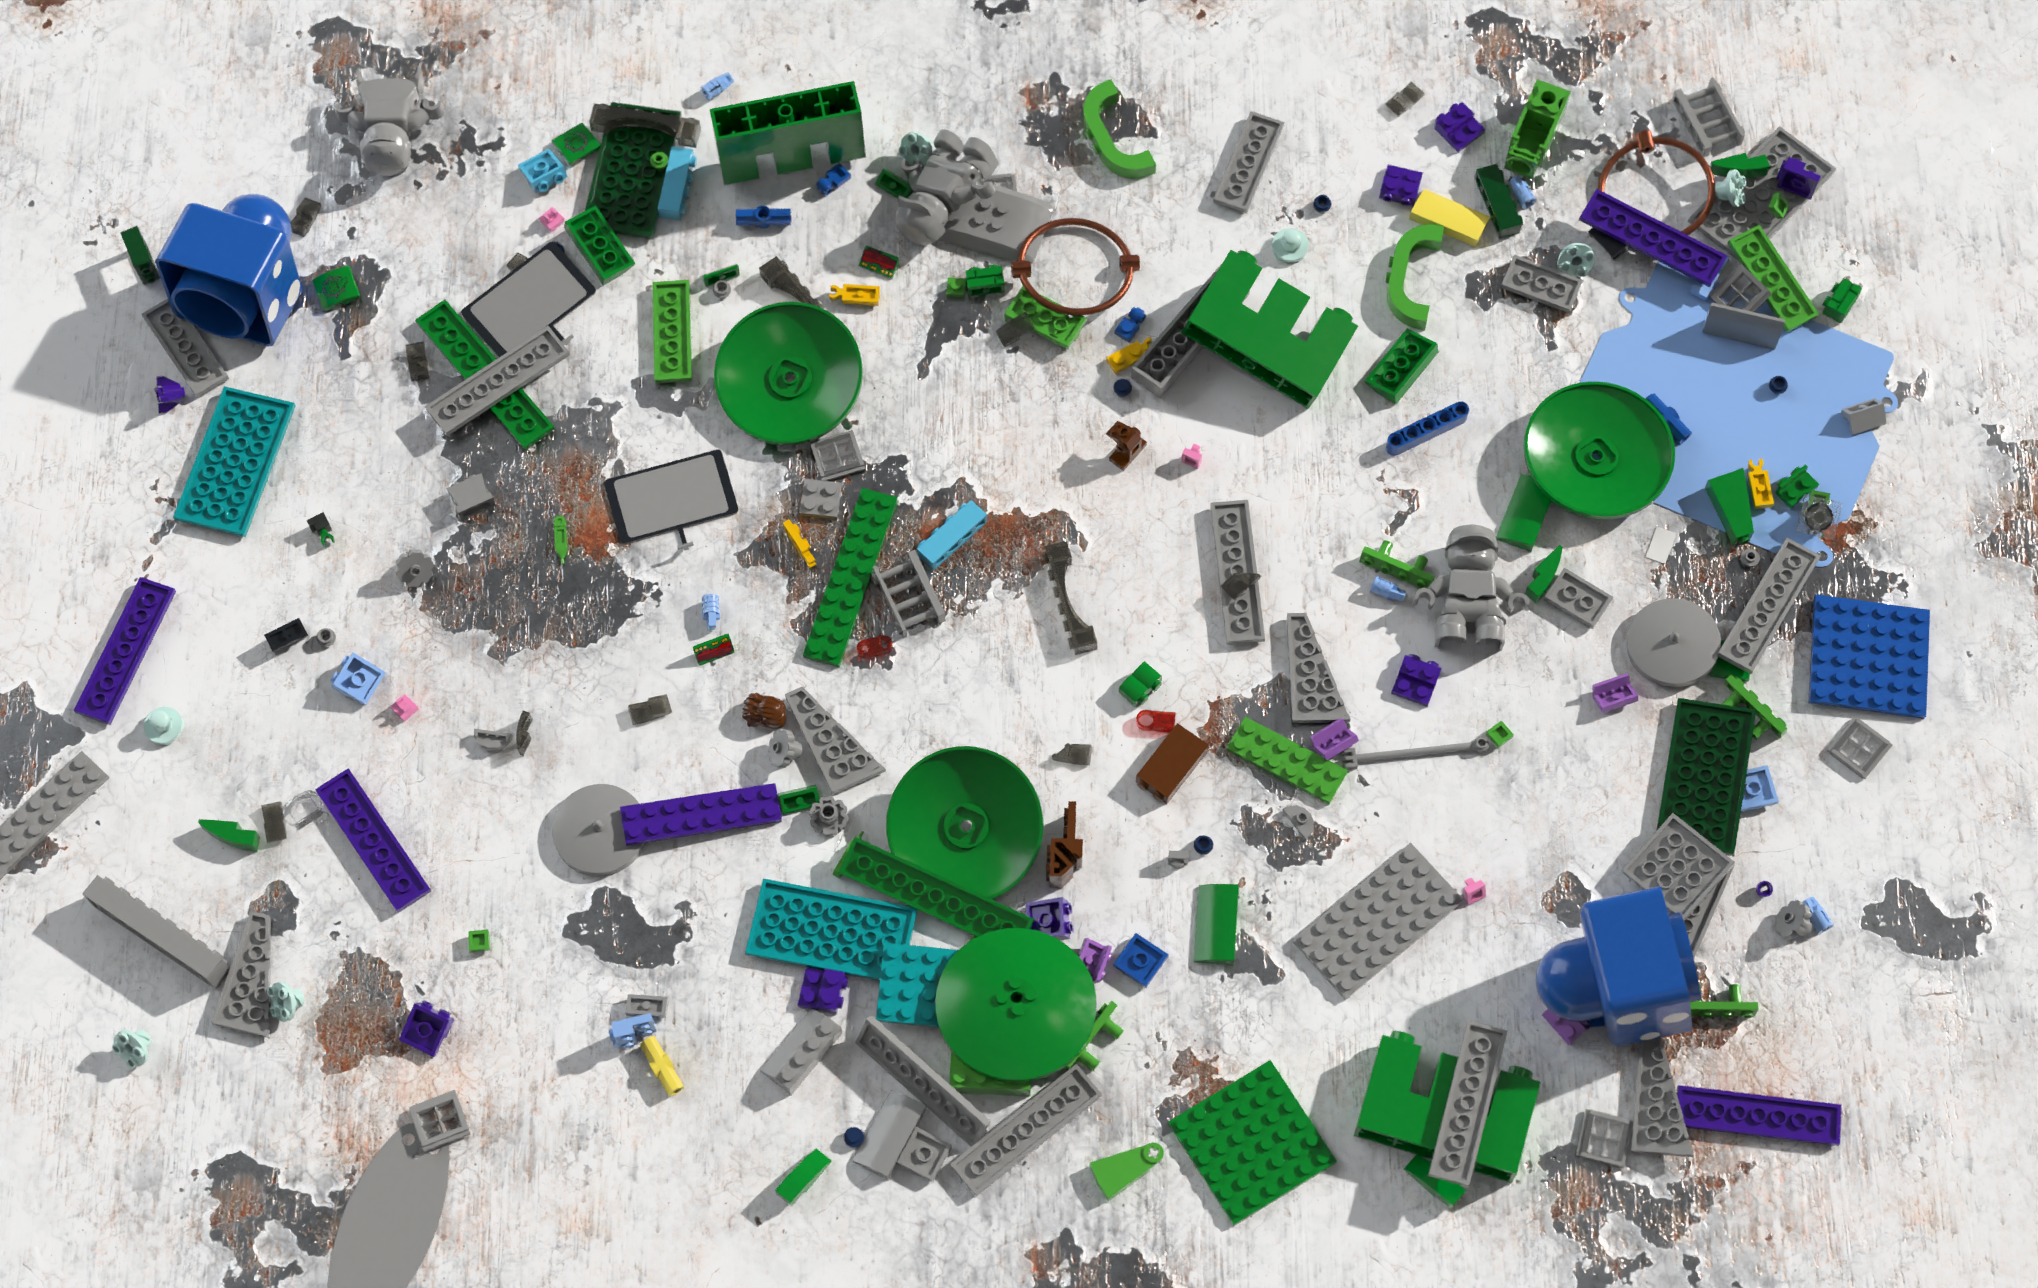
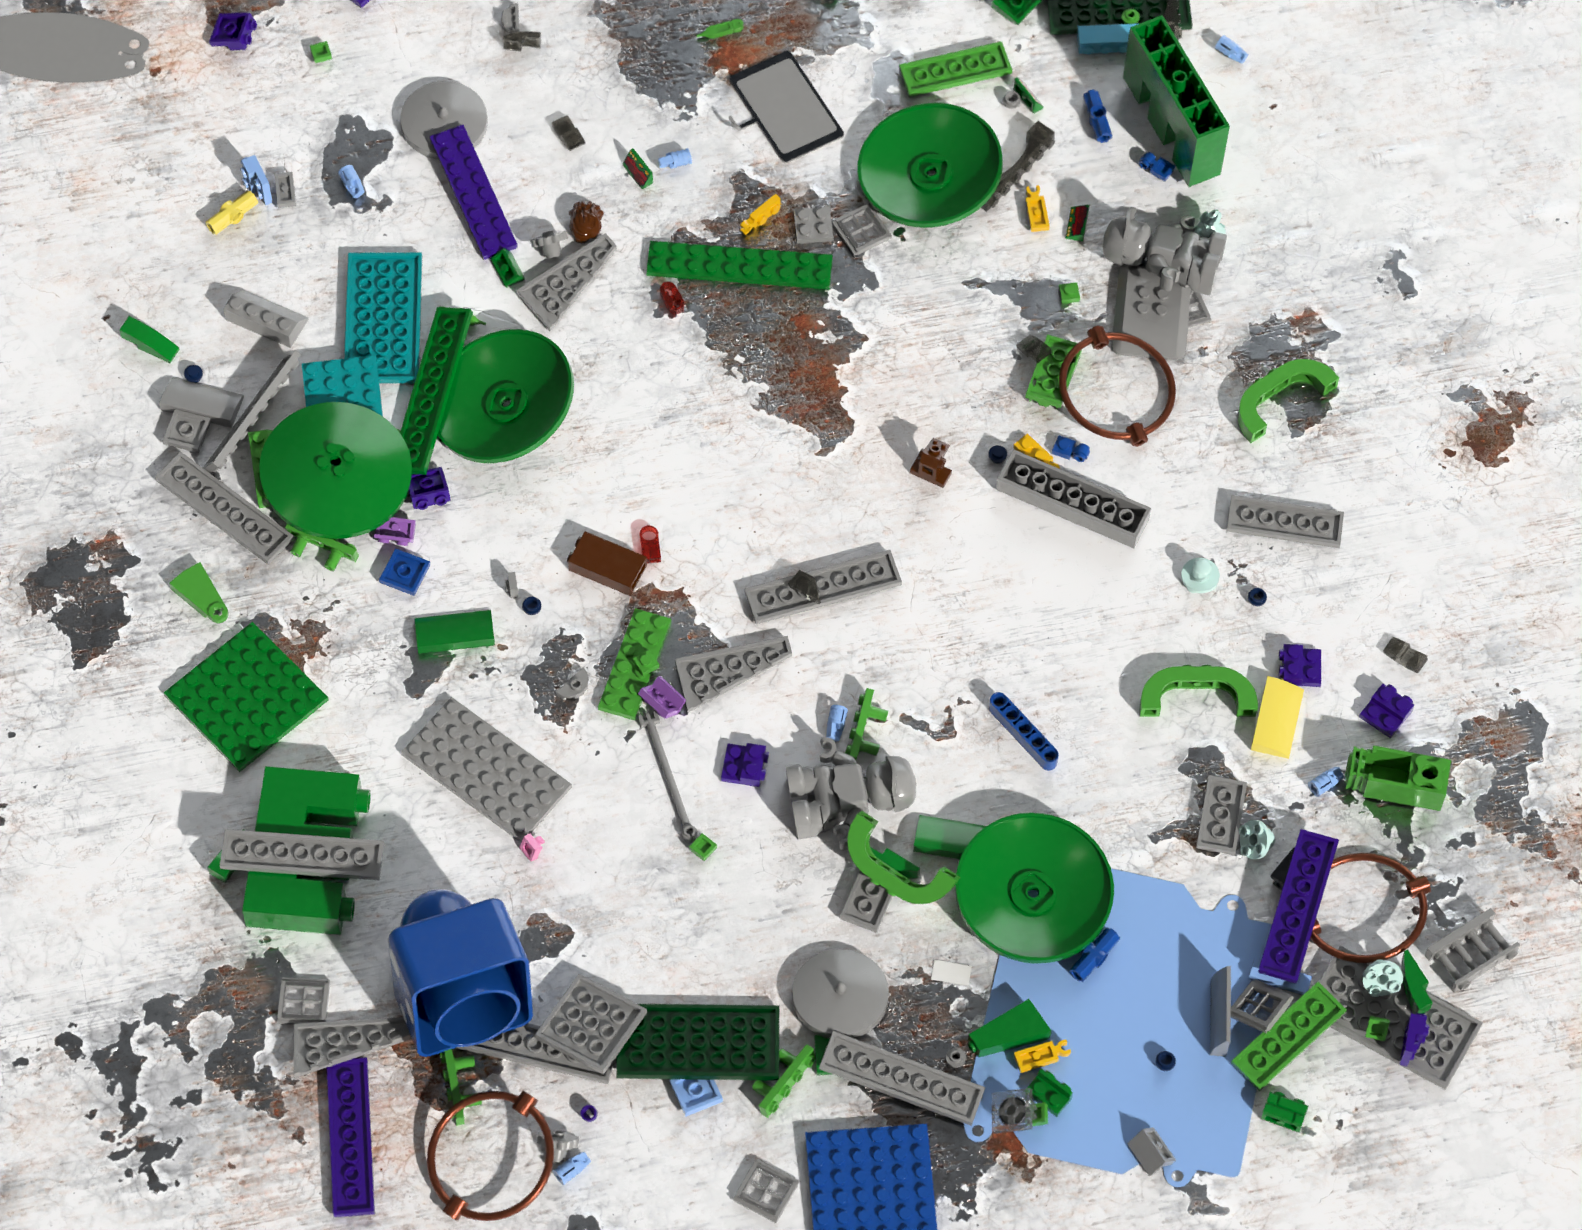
camera: 75 degrees right, 5 degrees down
light grey piece [409,1090,470,1152] -> none
dark purple plate [797,967,848,1014] -> none
light grey plant [809,796,849,837] -> none
light grey fence [871,550,946,638] -> none
green slope [875,169,913,199] -> none
medium azure brick [917,500,987,571] -> none
green brick [965,265,1005,297] -> none
clear smoke arch [1042,541,1098,655] -> none
reddish brown piece [1046,801,1083,889] -> none
clear smoke slope [1052,743,1093,765] -> none
green brick [1119,661,1162,707] -> none
green brick [1181,250,1358,409] -> none
bright pink tile [1181,444,1202,469] -> none
green slope [1364,328,1439,404] -> none
dark green brick [1474,164,1523,239] -> none
medium lavender bracket [1592,673,1638,713] -> none
none -> light blue hinge [338,165,364,198]
none -> copper piece [427,1091,554,1221]
none -> bright green plate [633,649,659,676]
none -> bright green arch [848,811,960,904]

